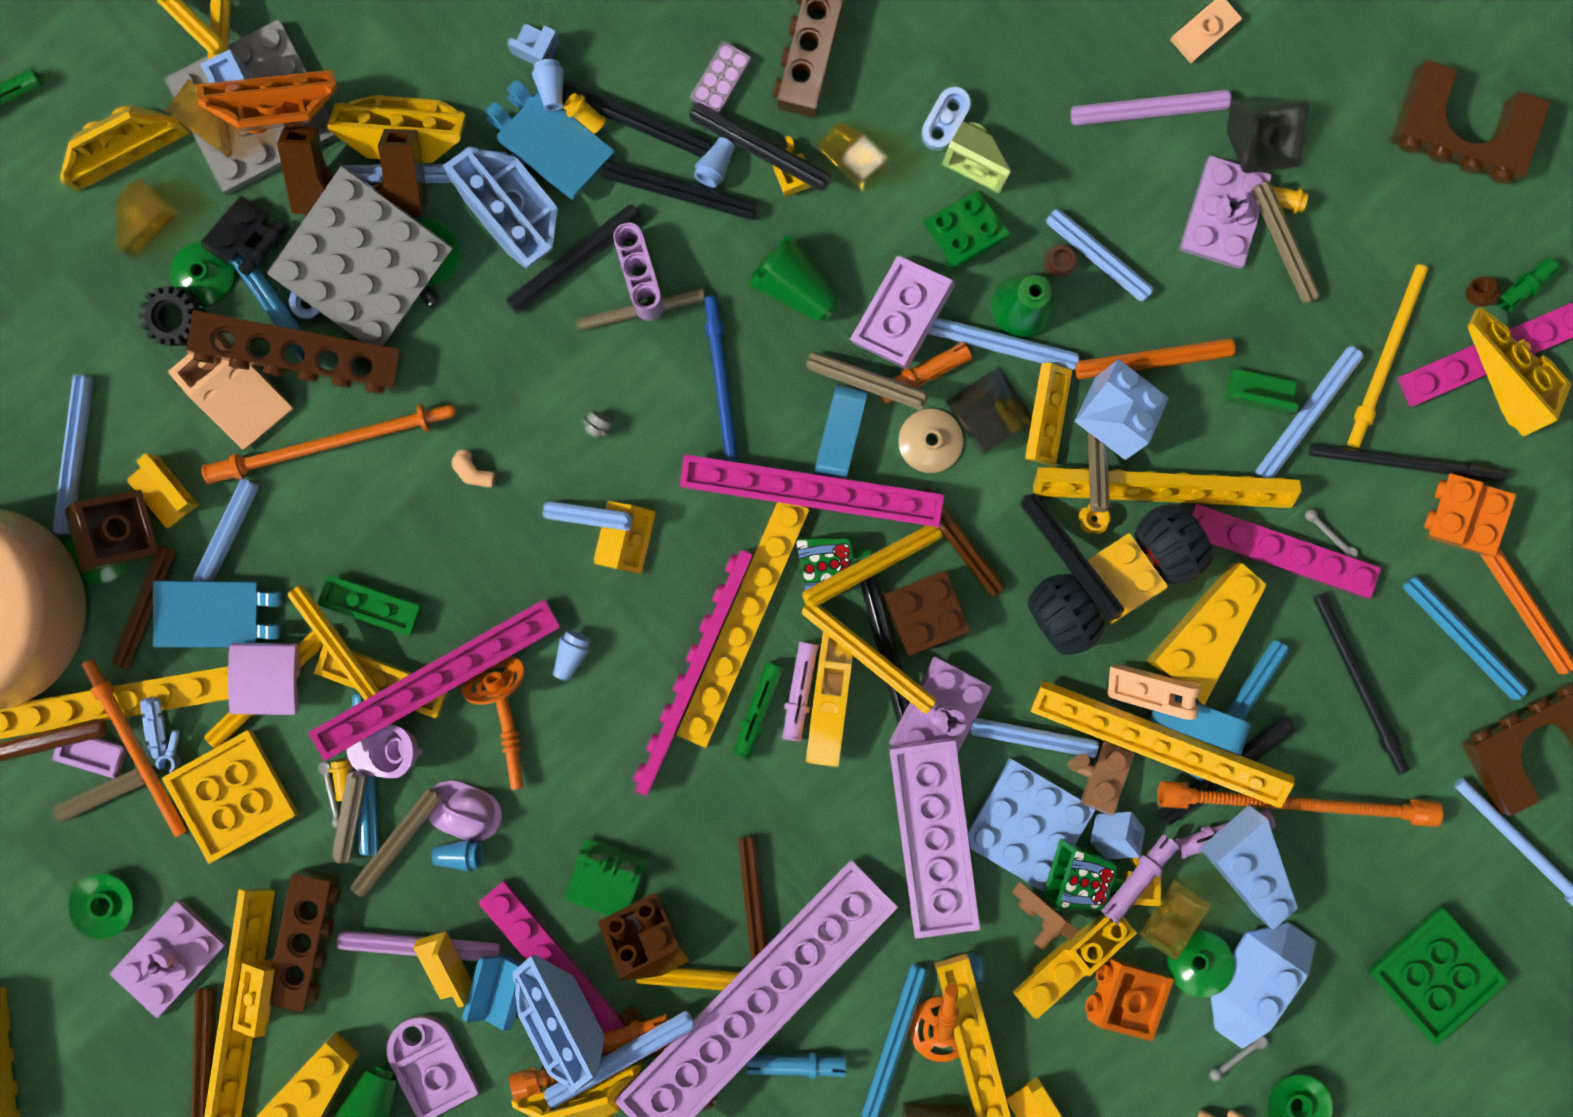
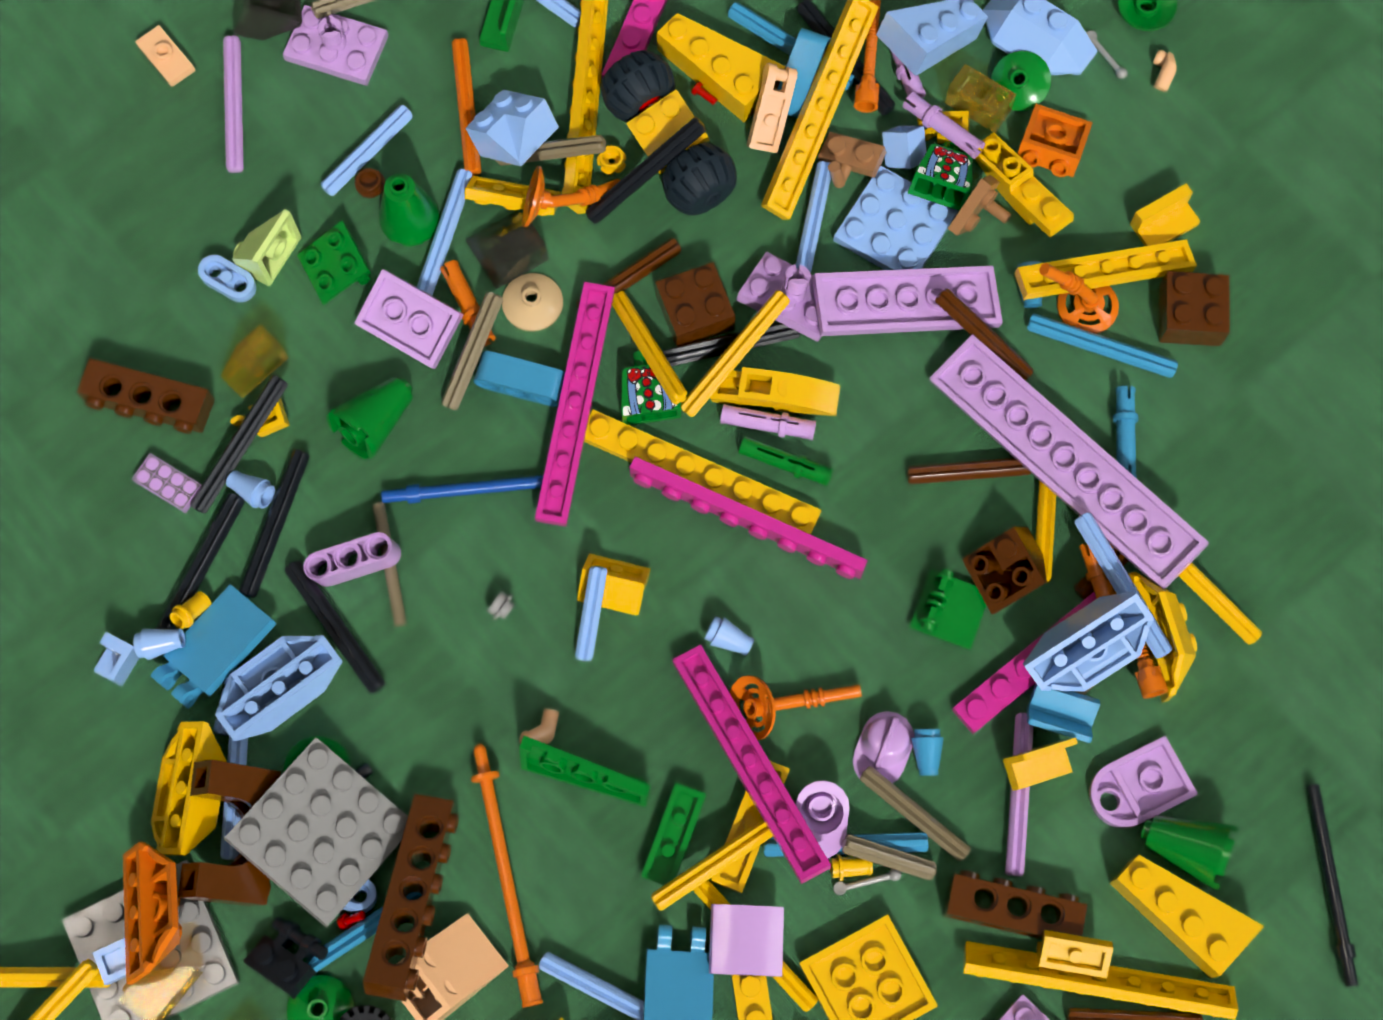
camera: 85 degrees left, 15 degrees down
none -> red piece [337,911,366,930]
none -> green wing [519,735,651,807]
none -> orange dish [522,166,621,227]
none -> red piece [691,82,718,106]
none -> reddish brown axle [935,288,1034,381]

